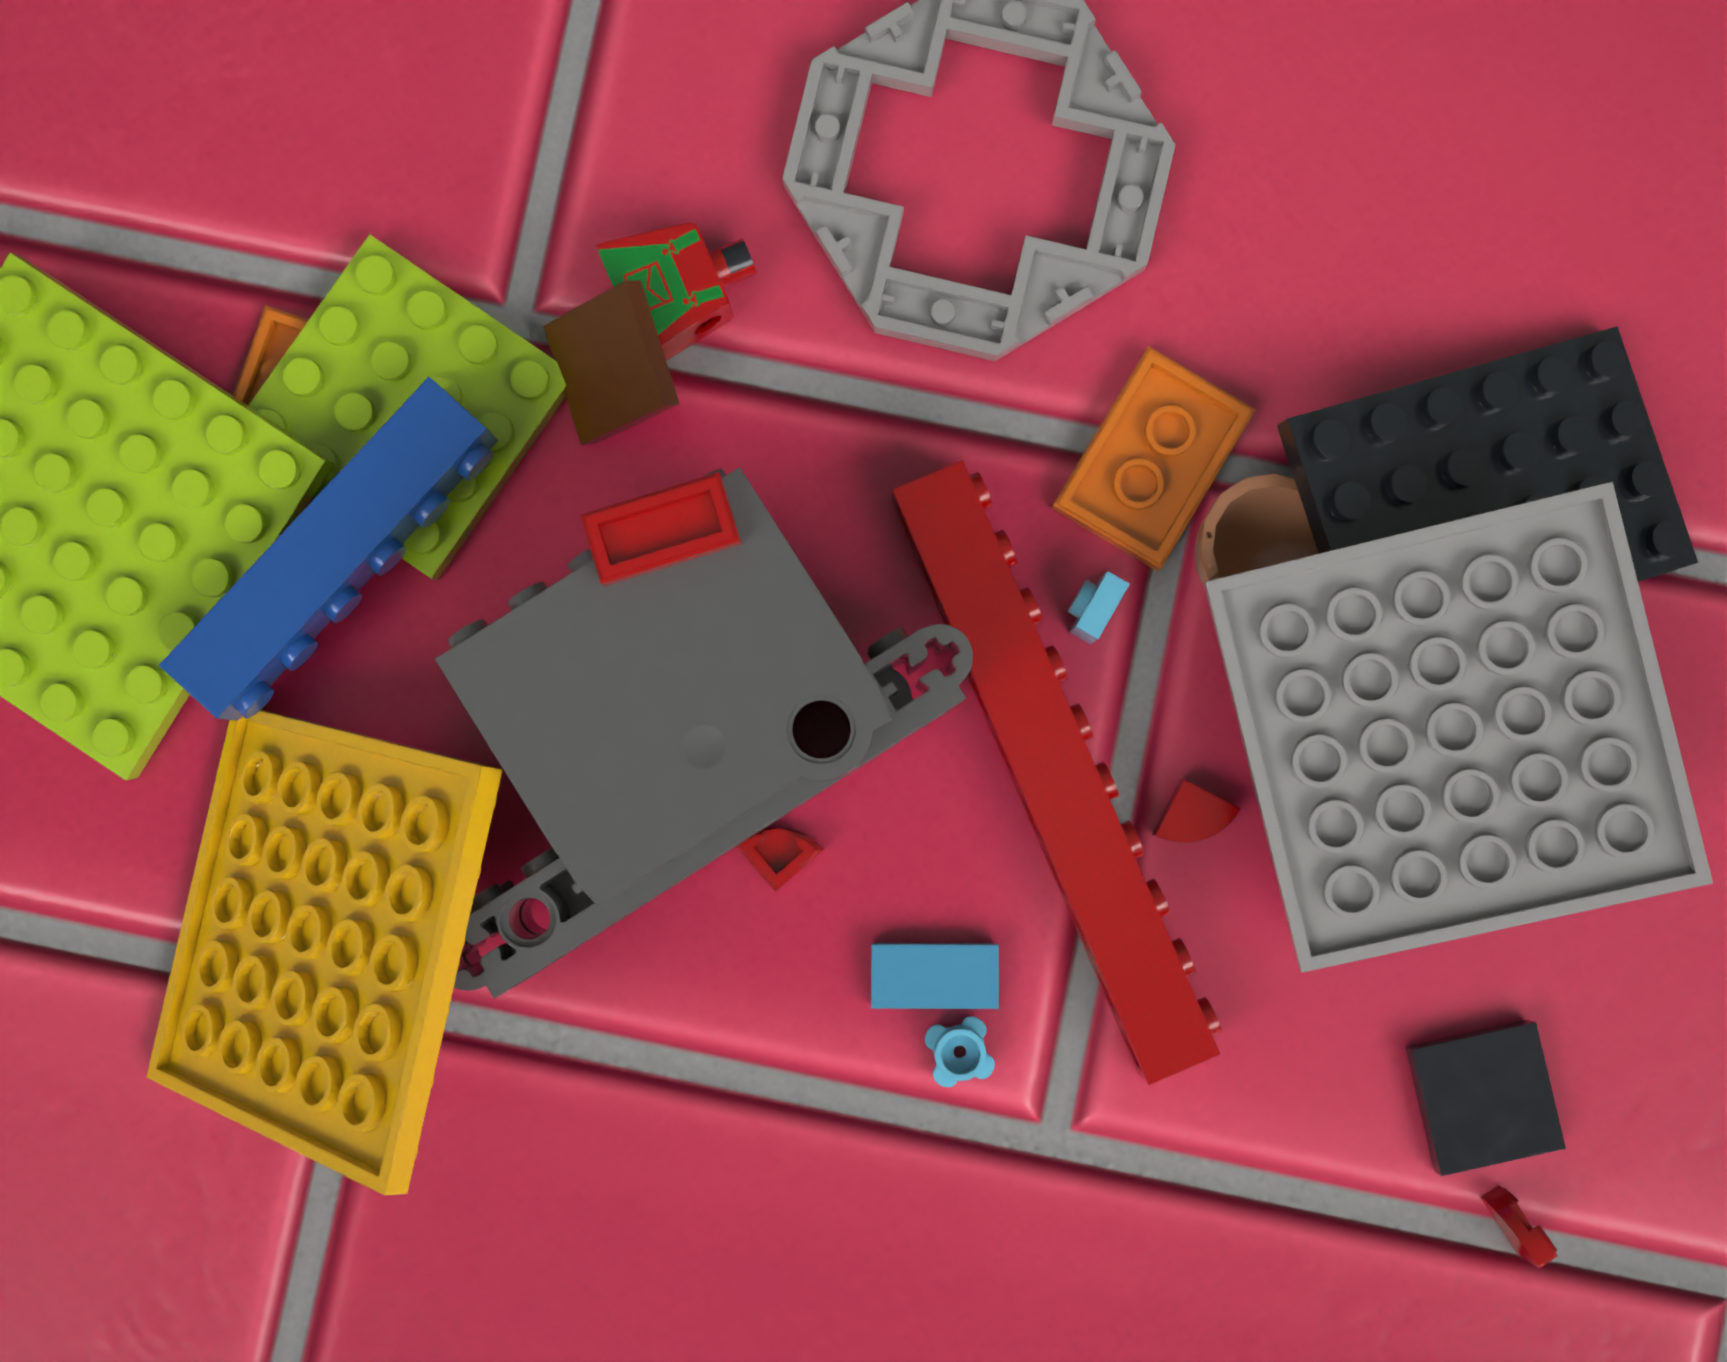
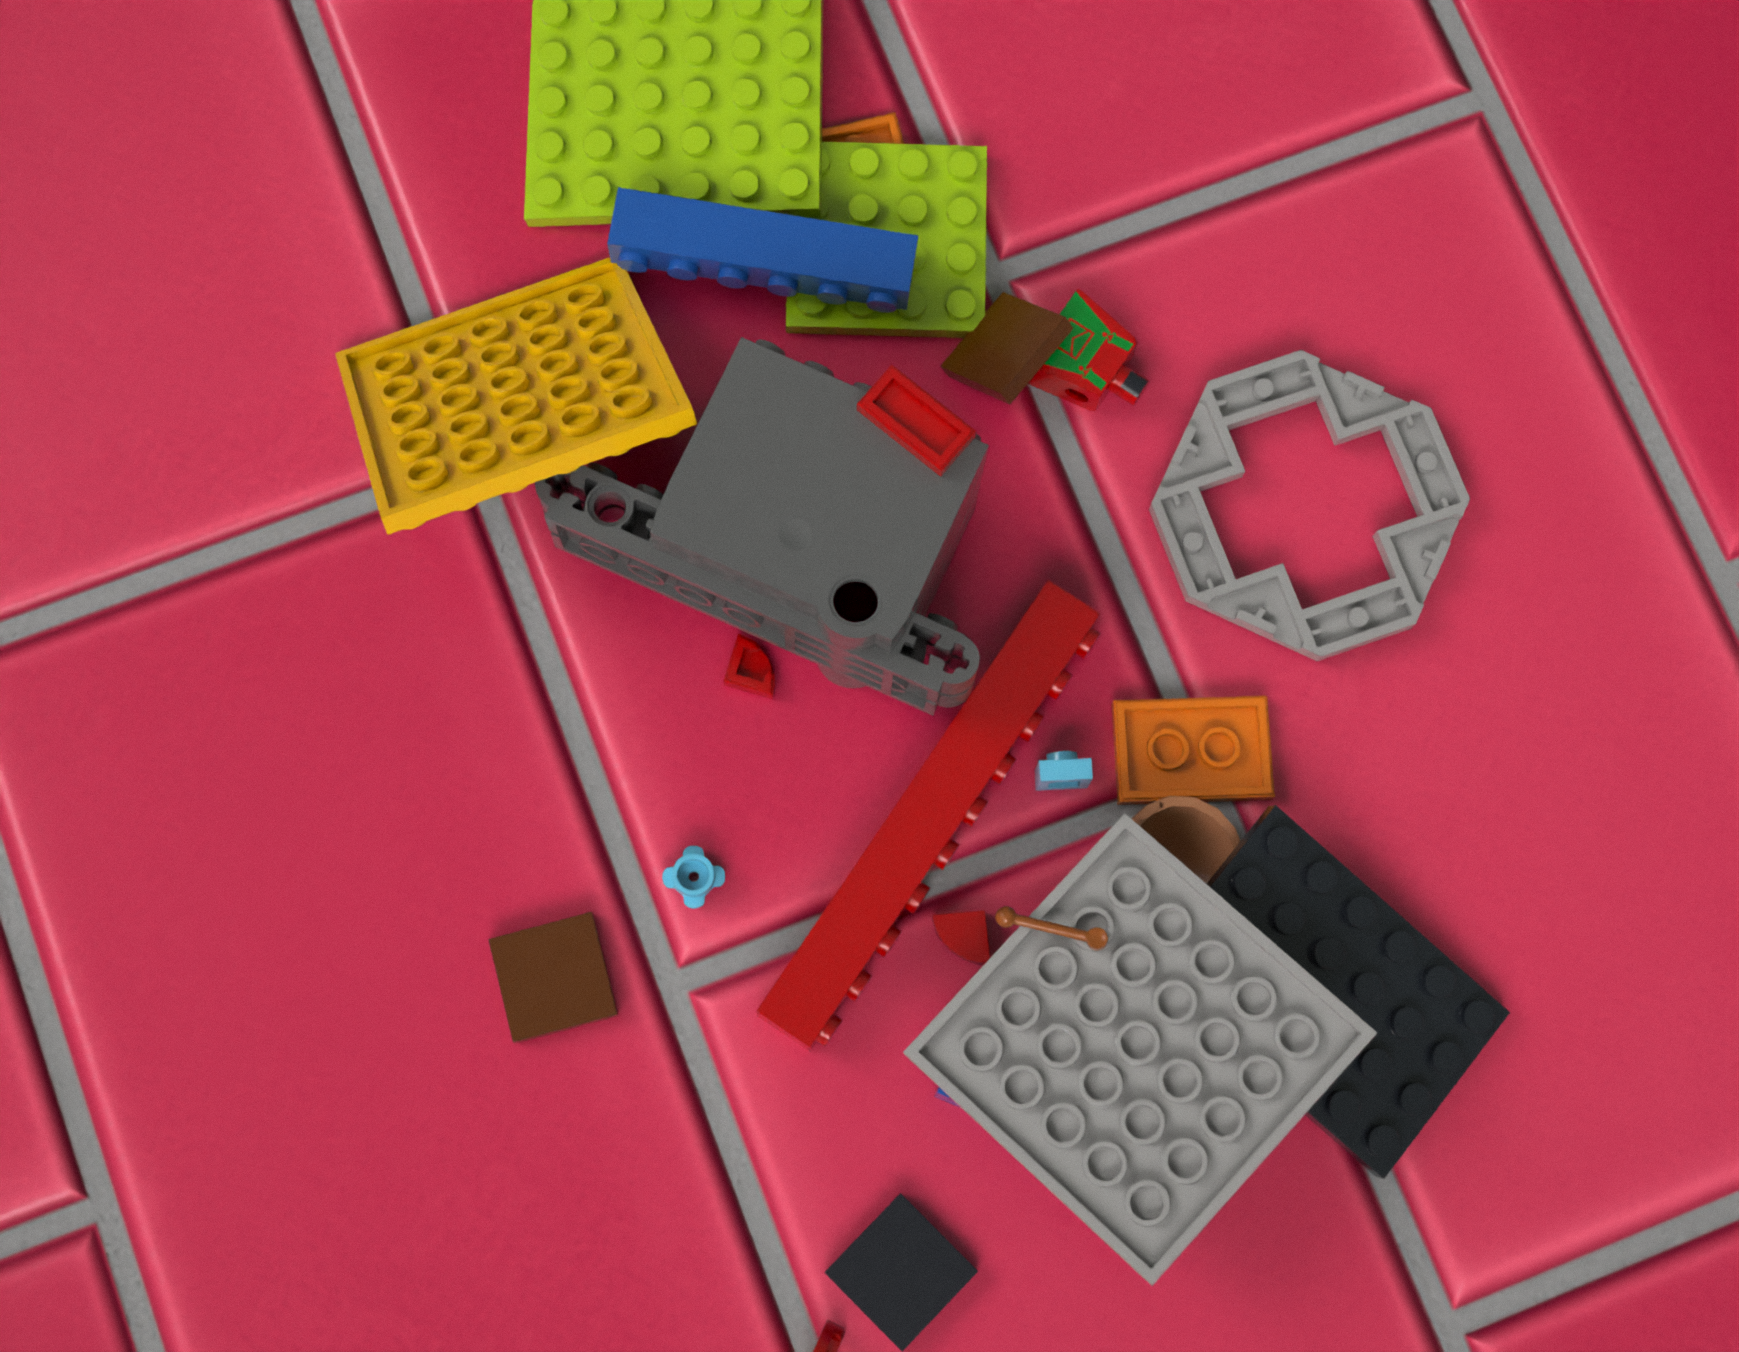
camera: 50 degrees right, 10 degrees down
dark azure tile [871,942,999,1009] -> none
none -> reddish brown tile [488,912,618,1044]
none -> dark orange hinge [995,906,1108,951]

